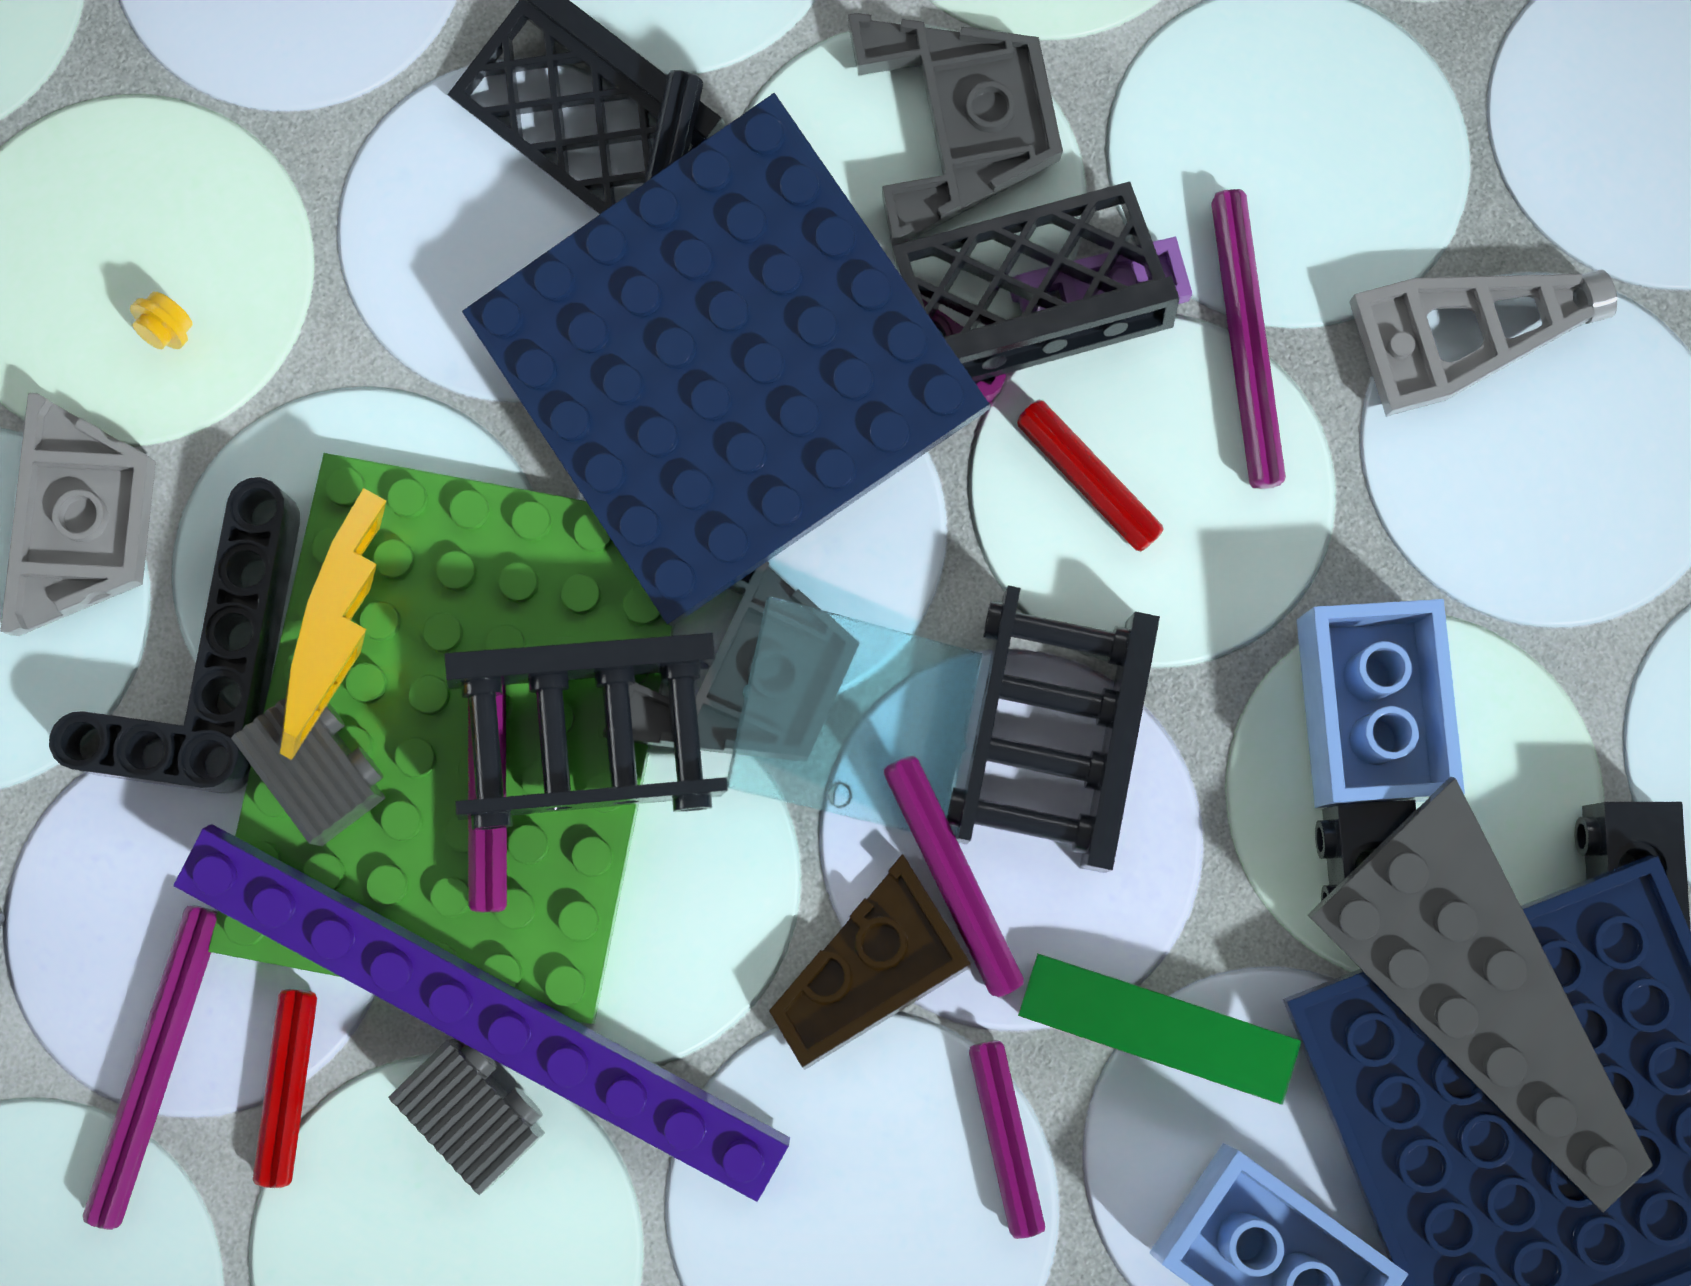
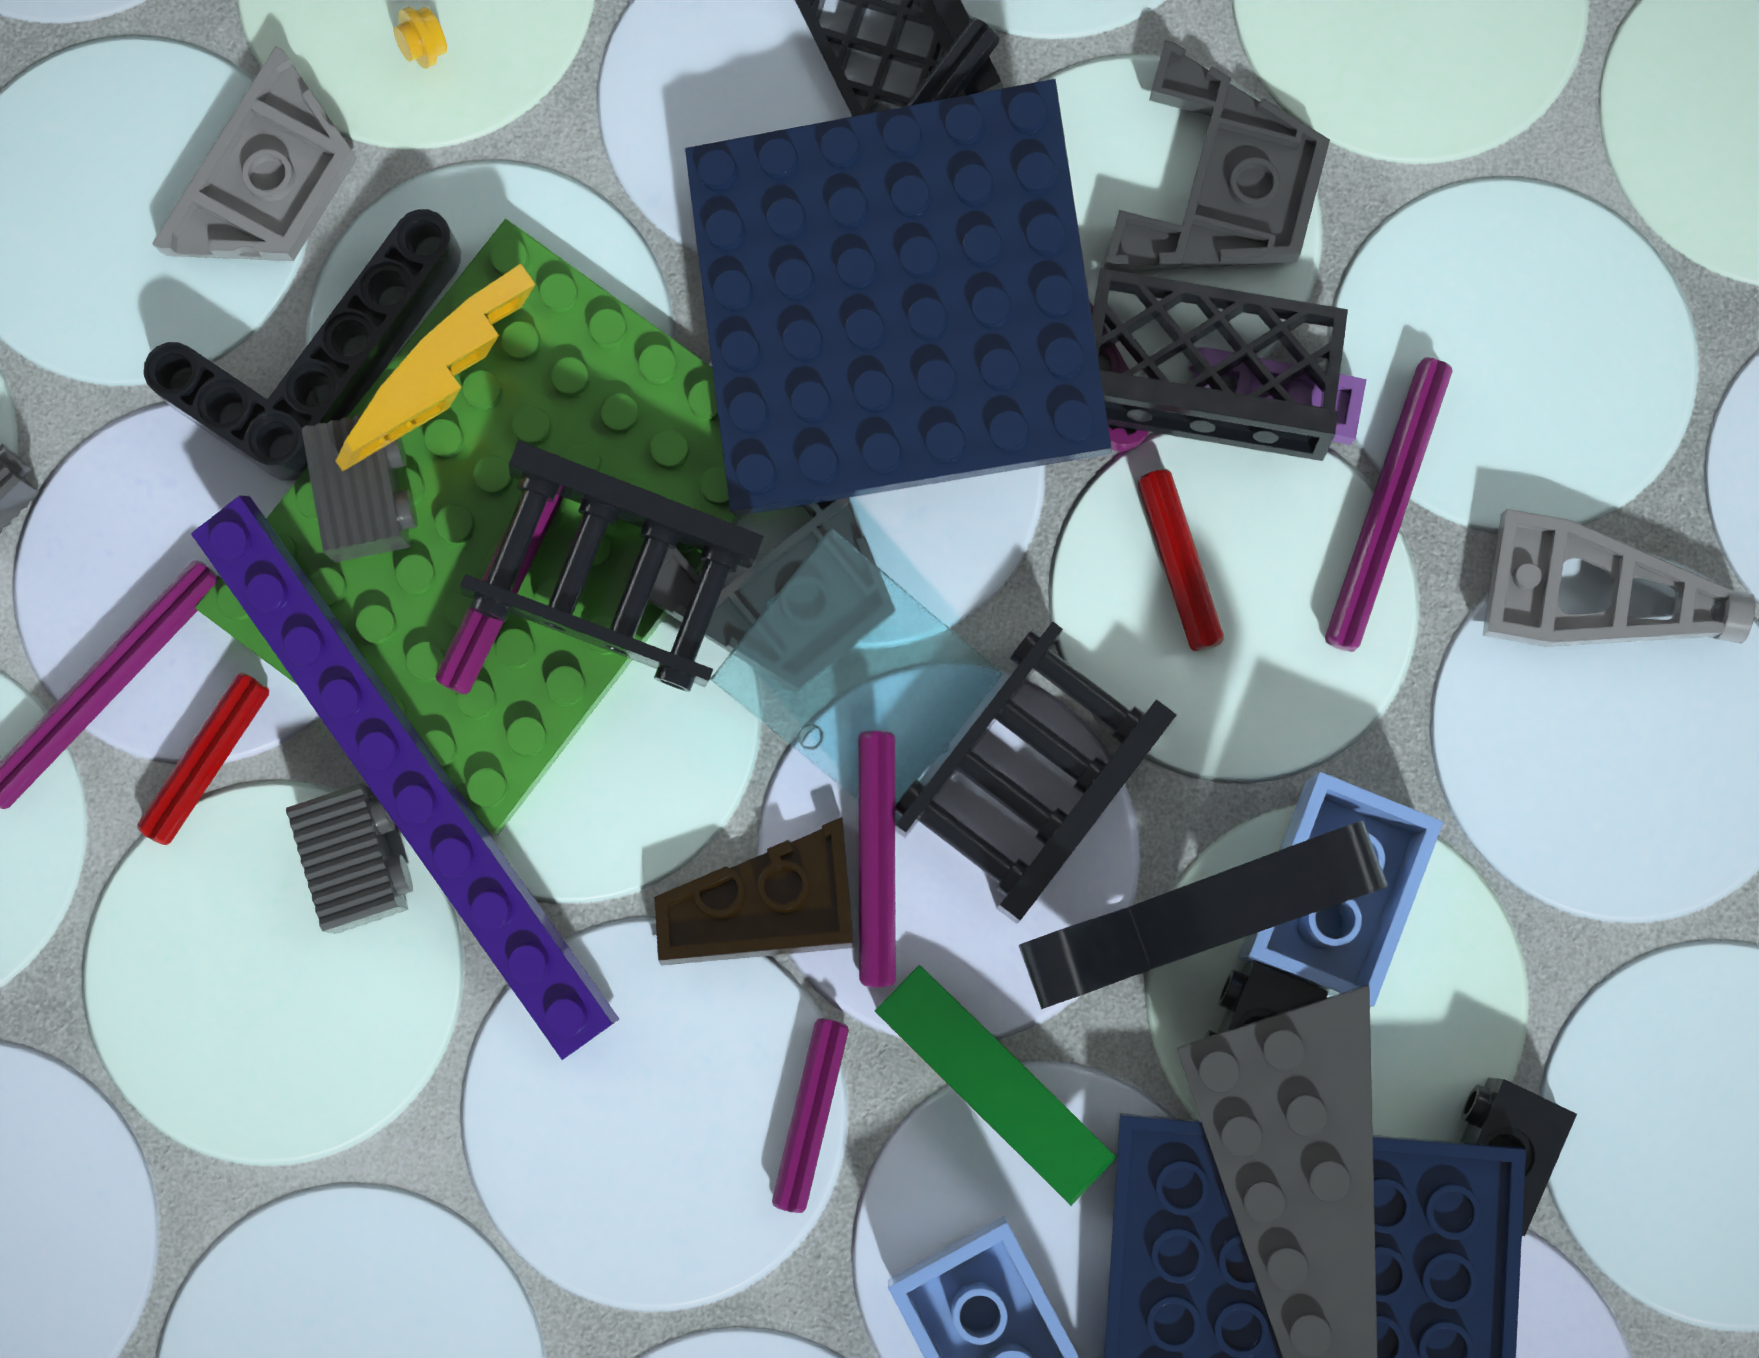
camera: 30 degrees right, 0 degrees up
none -> black beam [1018,820,1388,1009]

